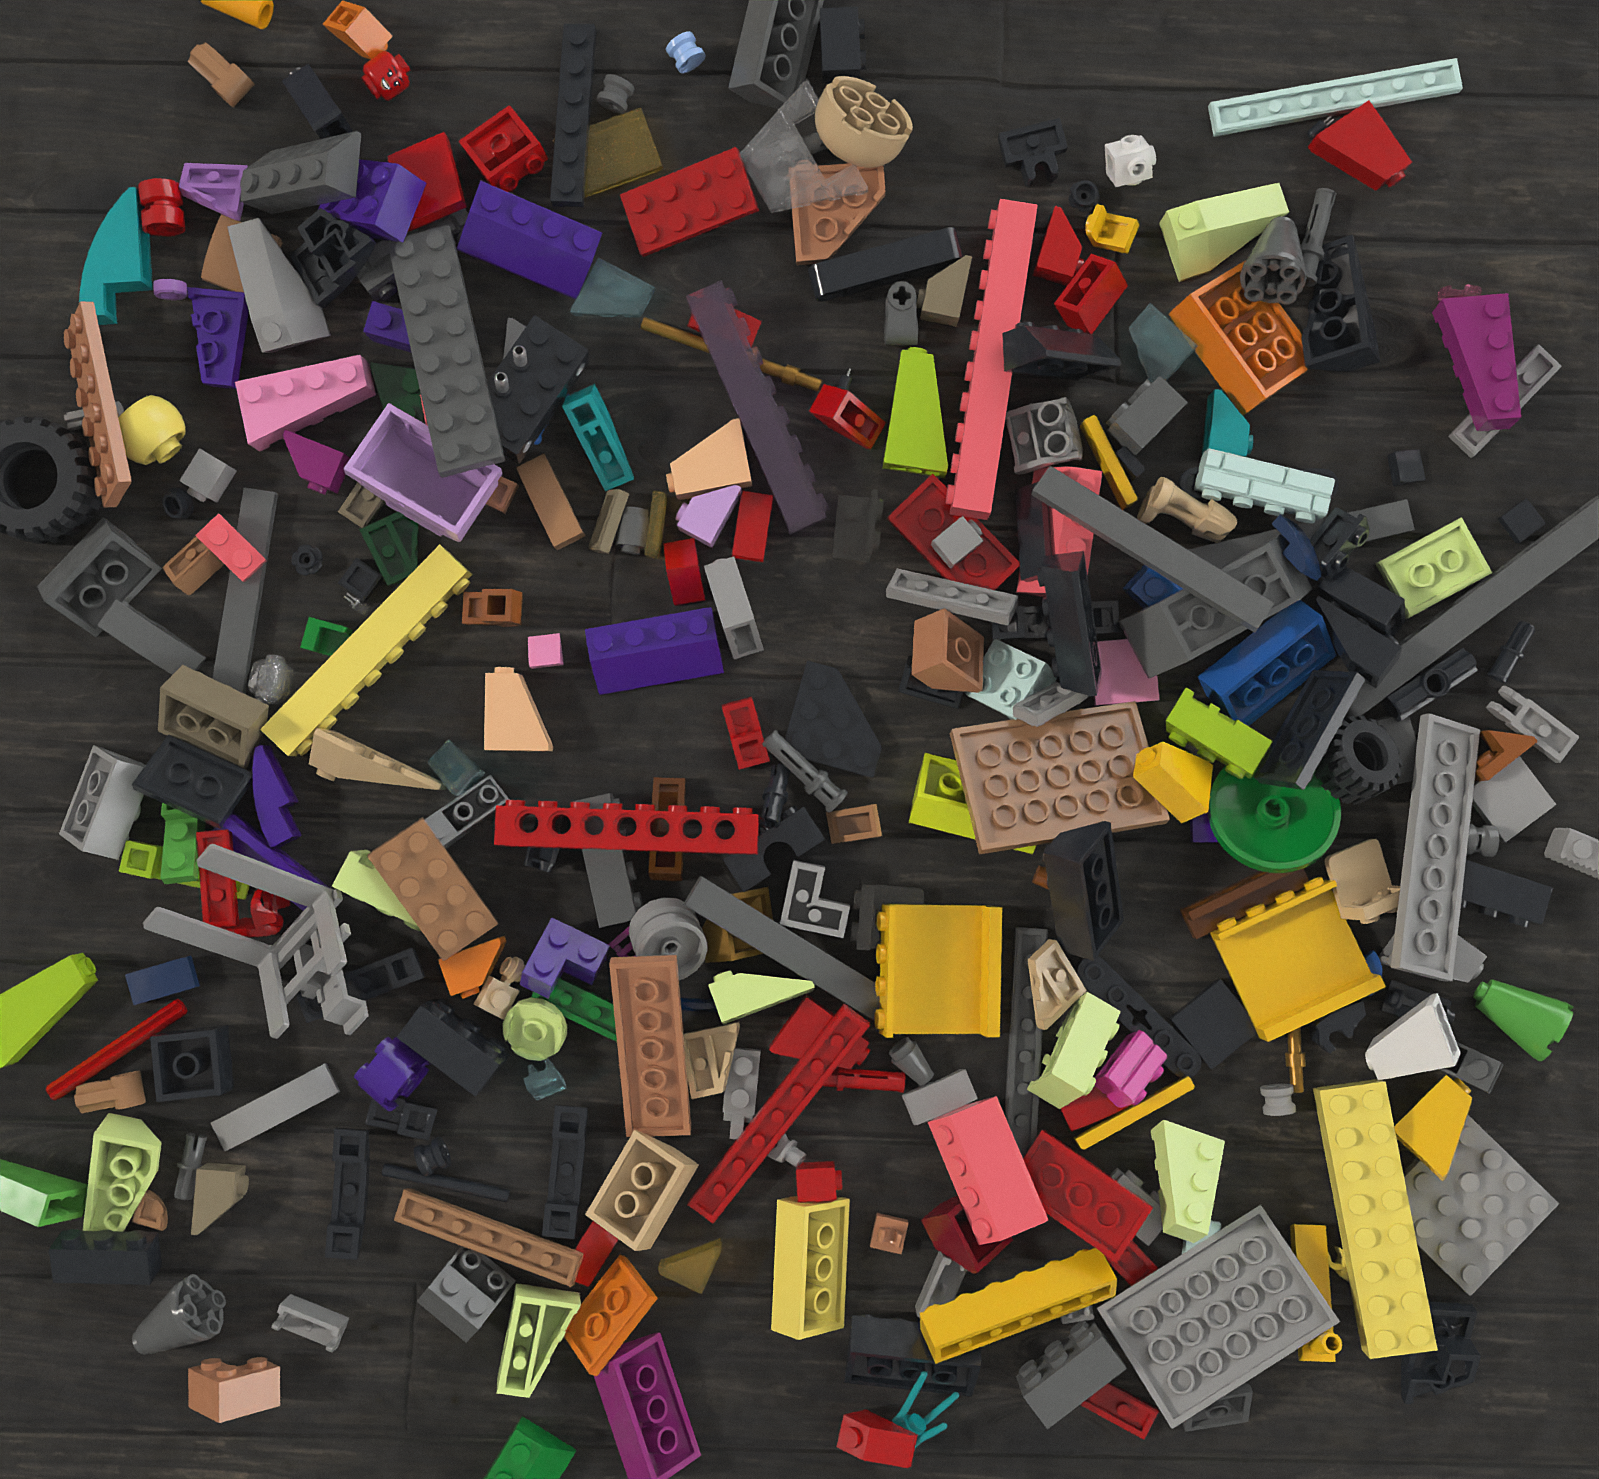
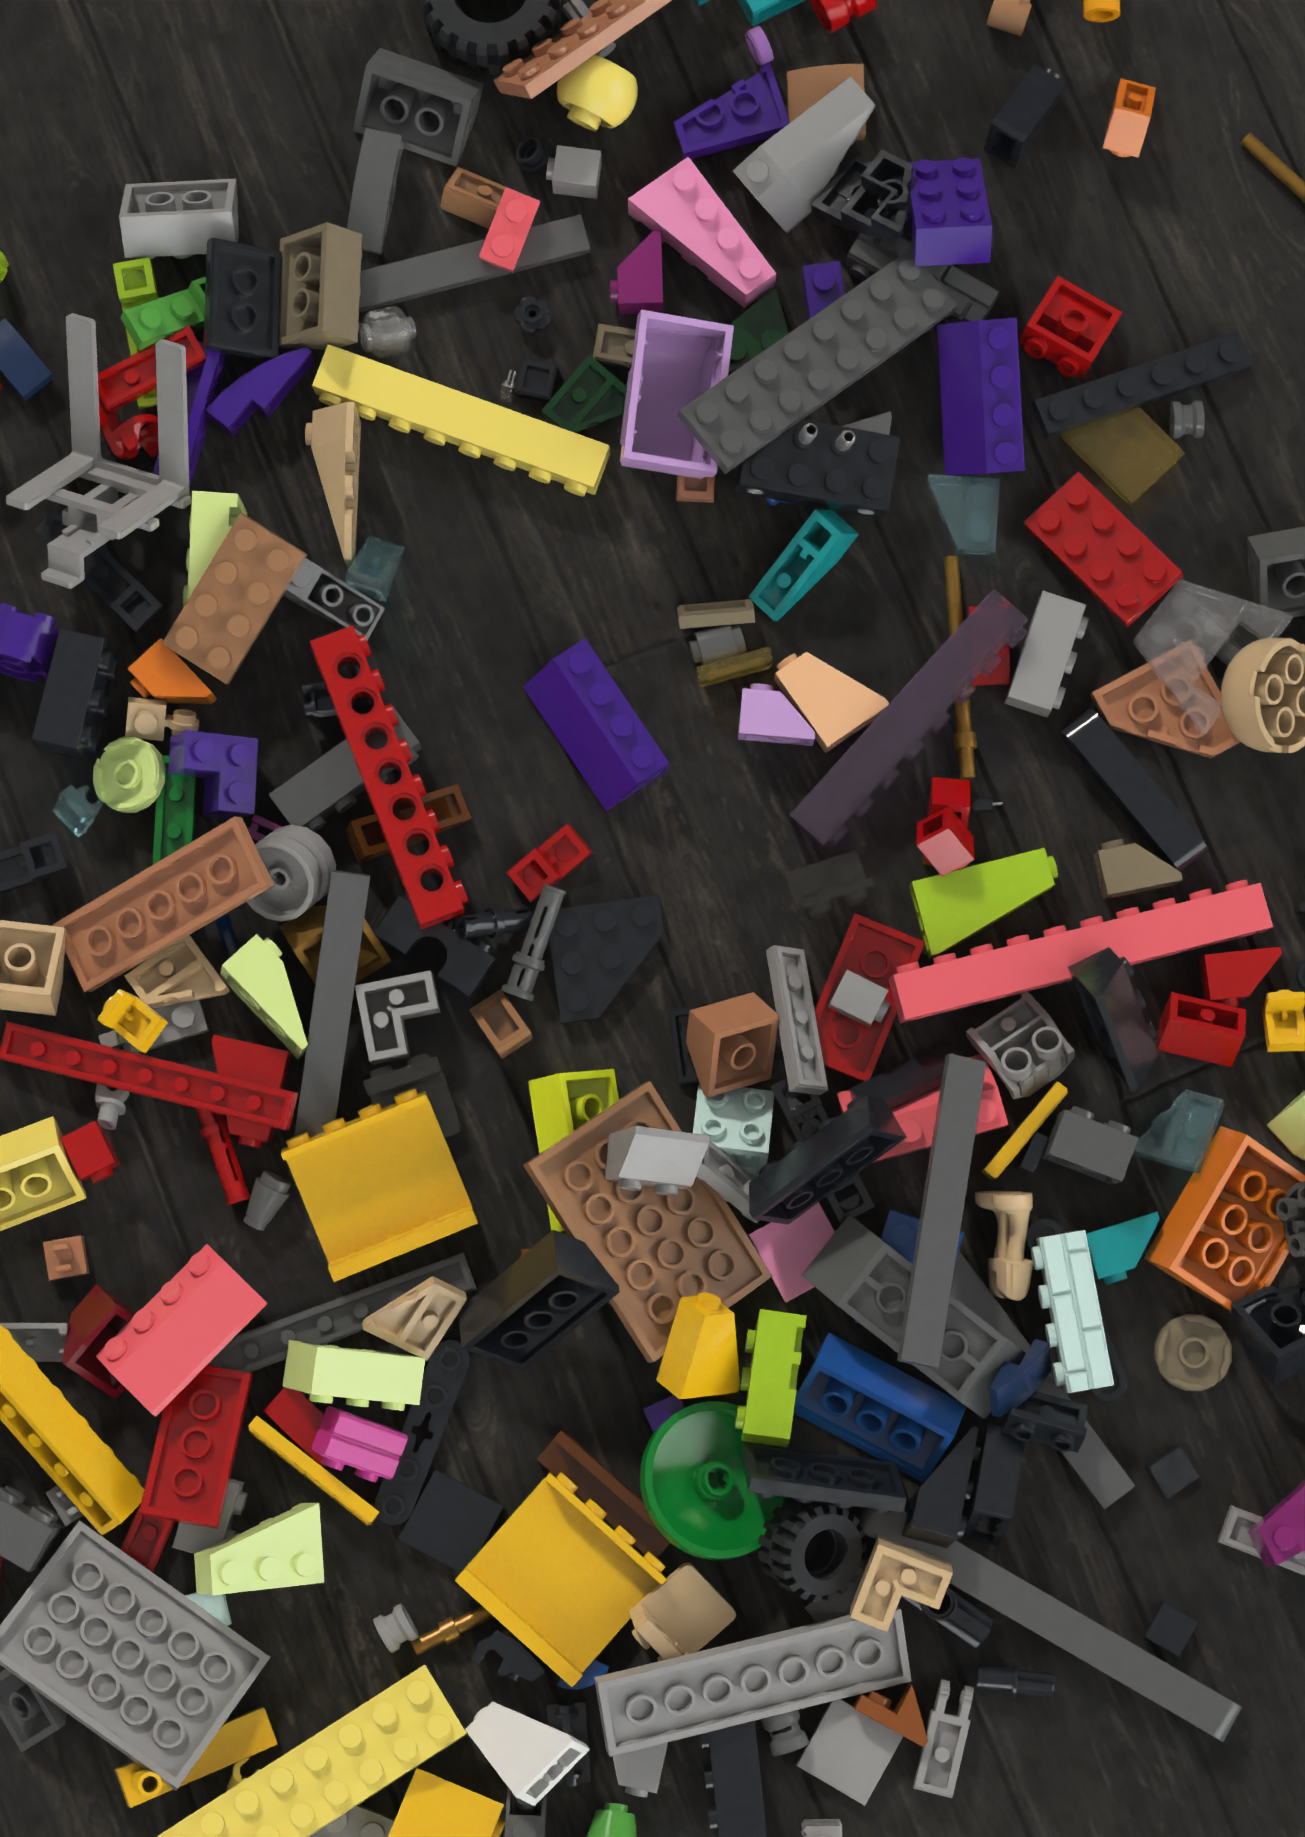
camera: 65 degrees right, 5 degrees down
medium lavender wing [179,163,248,221] -> none
dark grey slope [240,131,361,214] -> none
green panel [300,617,353,656] -> none
red head [361,51,411,101] -> none
red tile [387,132,466,232] -> none
dark orange brick [462,589,523,627] -> none
light nougat slope [484,667,553,752] -> none
medium nougat slope [516,454,585,550] -> none
bright pink slope [528,633,564,669] -> none
red slope [663,538,705,606] -> none
light blue wheel [666,31,706,73] -> none
light grey slope [704,556,764,659] -> none
red slope [732,491,773,562] -> none
dark grey piece [884,281,918,346] -> none
light grey slope [902,1069,978,1125] -> none
yellowish green tile [1375,517,1492,619] -> none
none -> yellow bracket [97,989,168,1053]
none -> light grey slope [605,1126,710,1195]
none -> tan panel [850,1534,953,1632]
none -> brick [916,806,974,876]
none -> light grey brick [1004,591,1089,718]
none -> dark tan tile [1154,1314,1232,1391]

